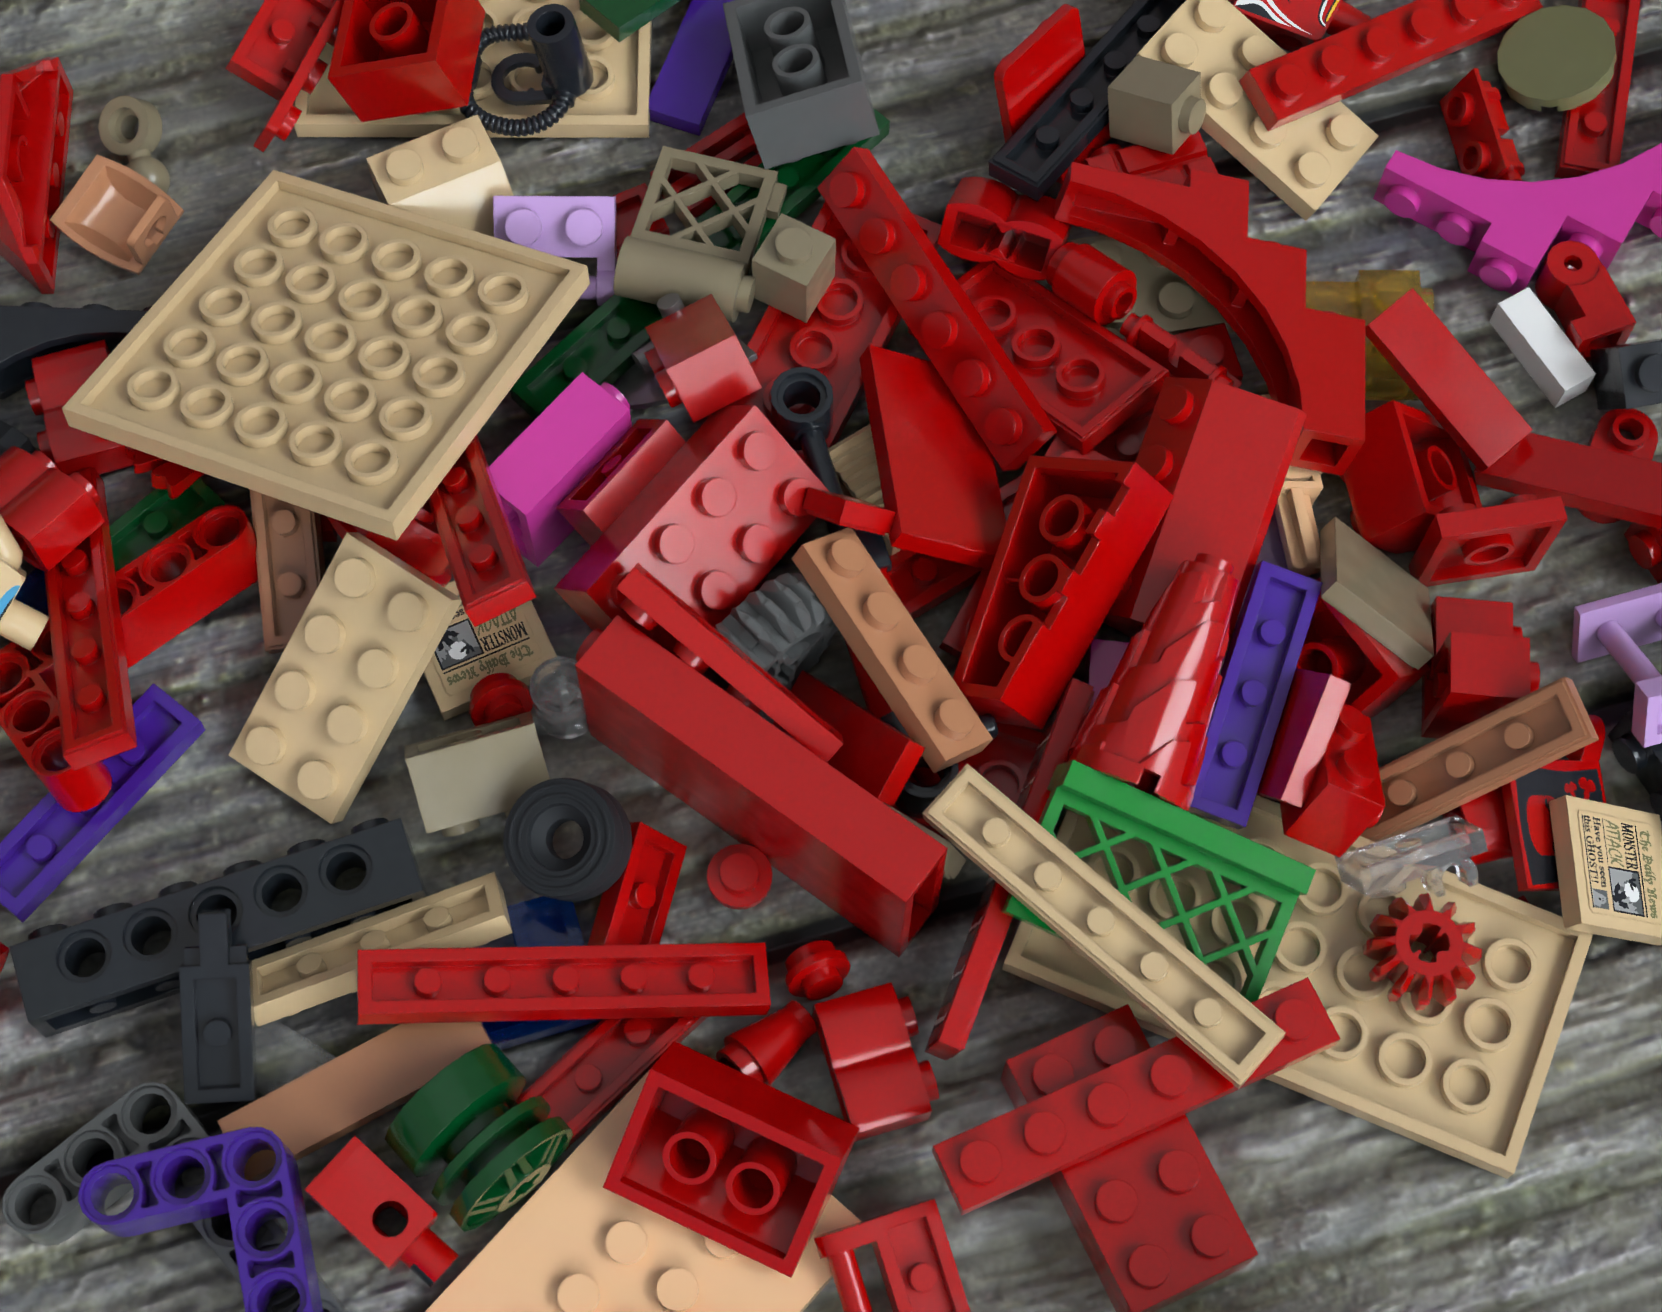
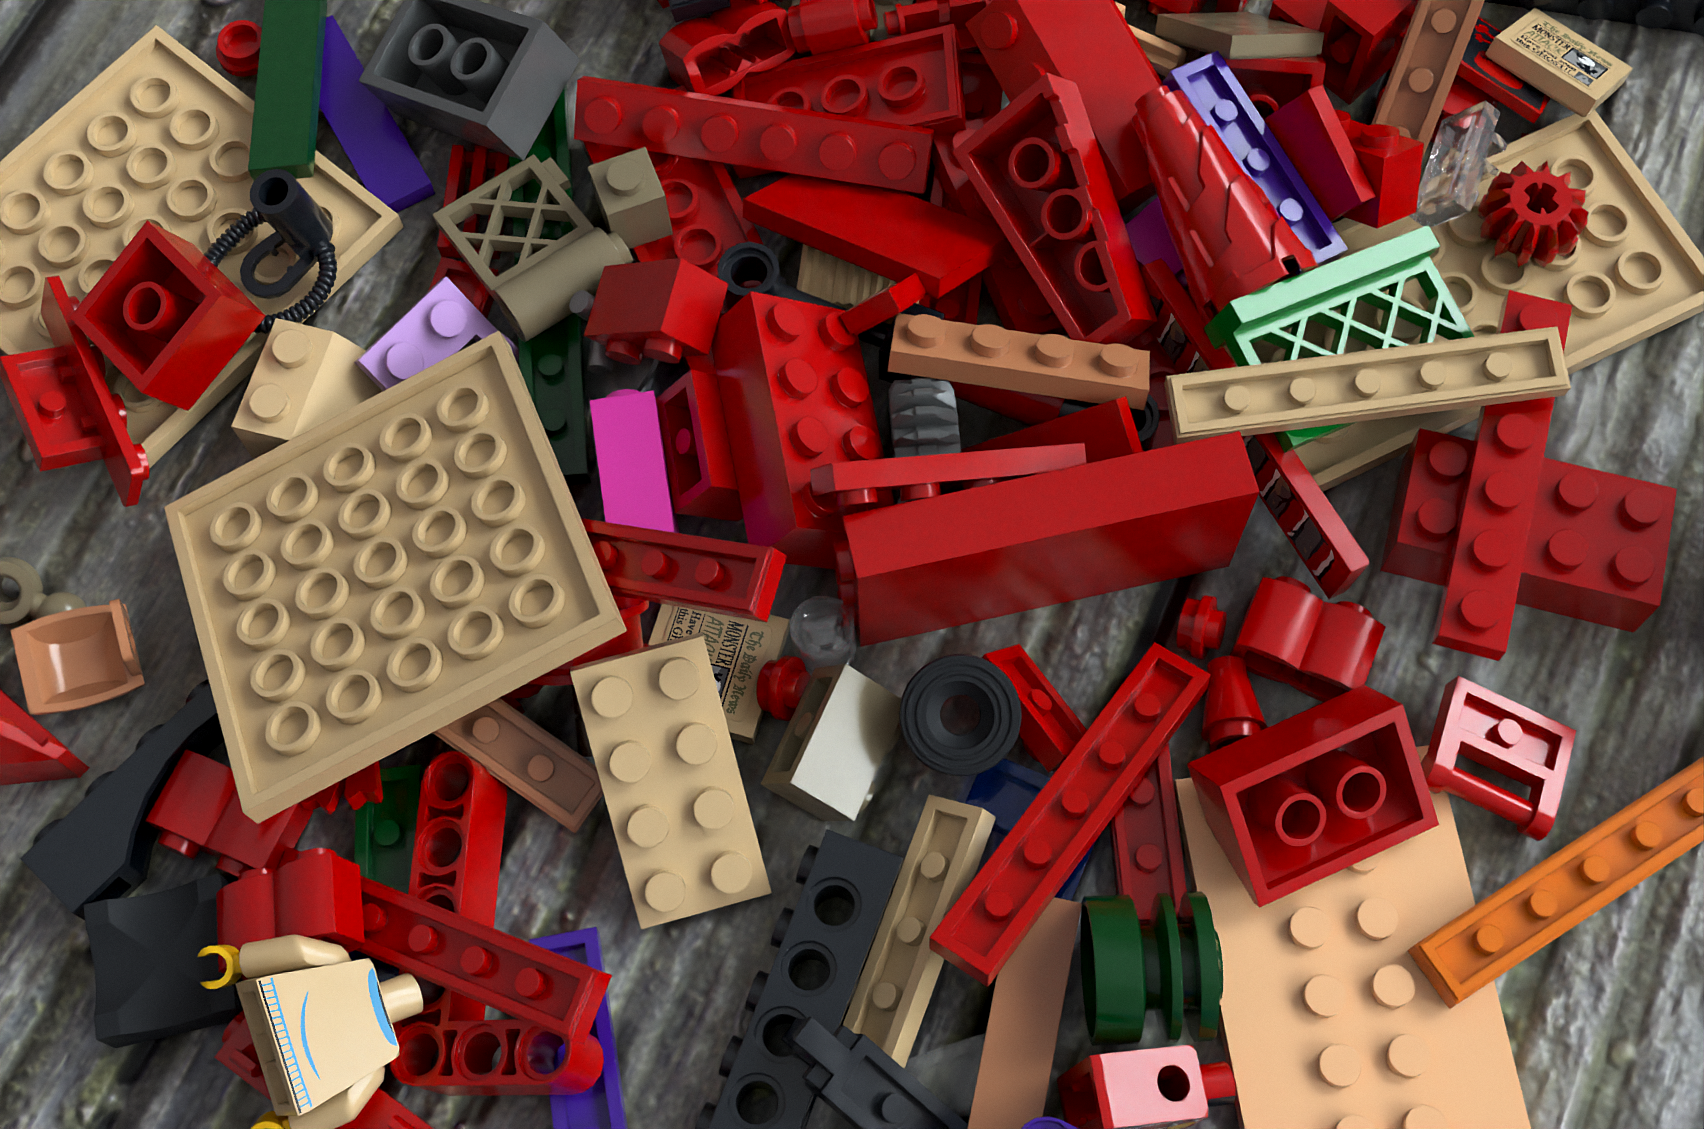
camera: 45 degrees left, 0 degrees up
red plate [707,844,773,910] -> none

